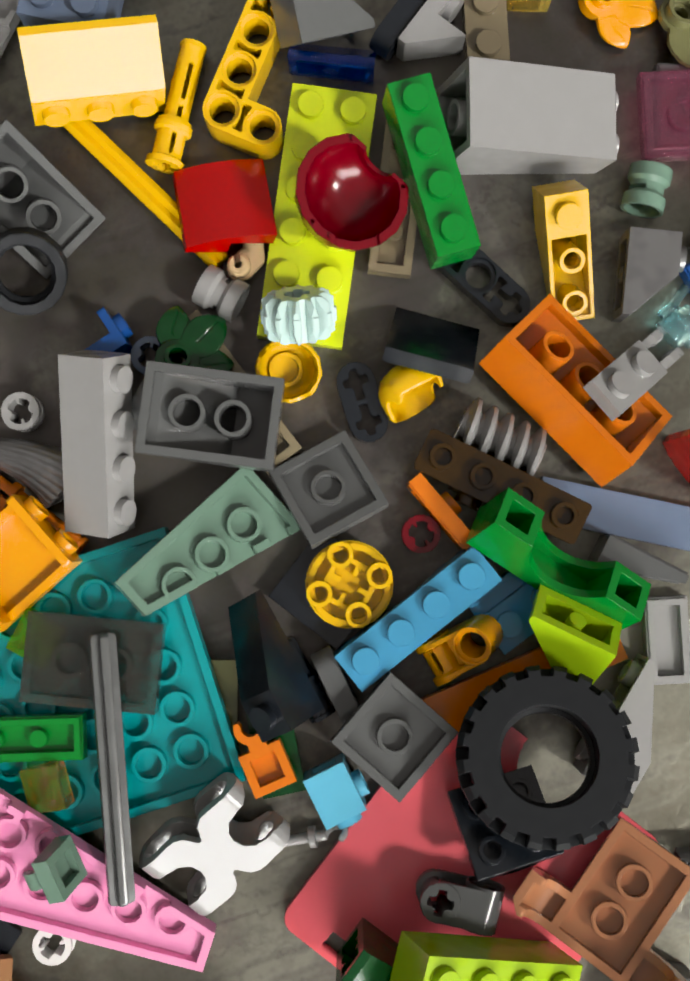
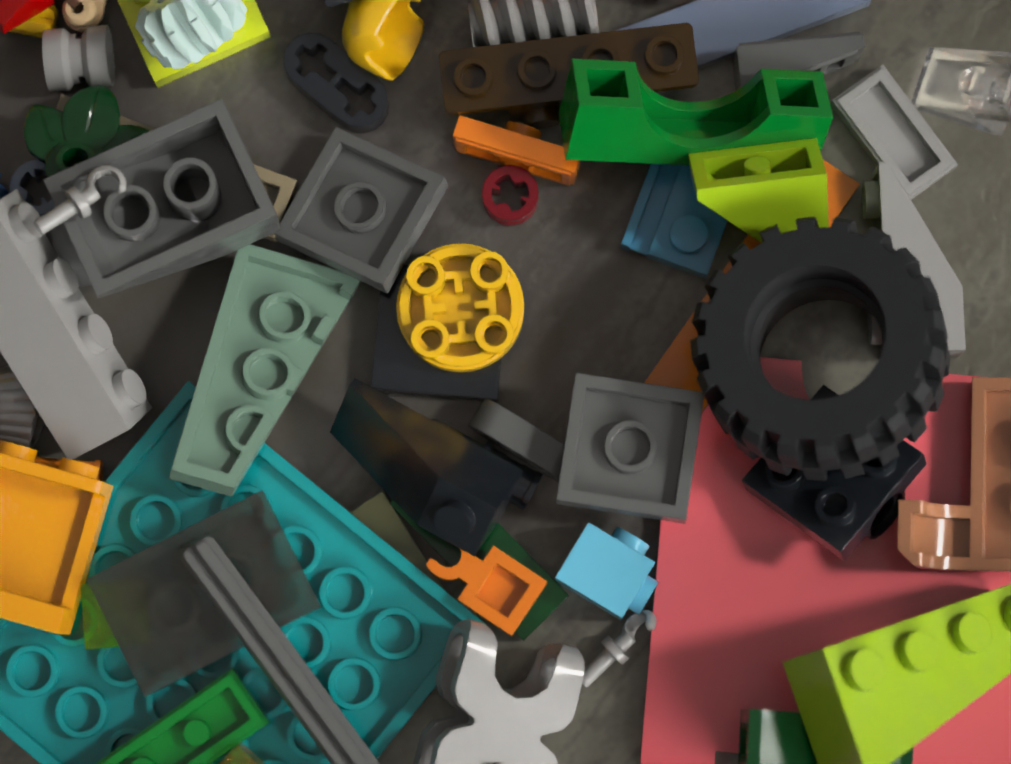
camera: 25 degrees left, 5 degrees down
yellow hair [255,342,322,403] -> none
dark azure arch [334,546,502,692] -> none
light orange piece [415,614,503,687] -> none
dark grey piece [415,869,505,936] -> none
none -> light grey hand [33,165,126,235]

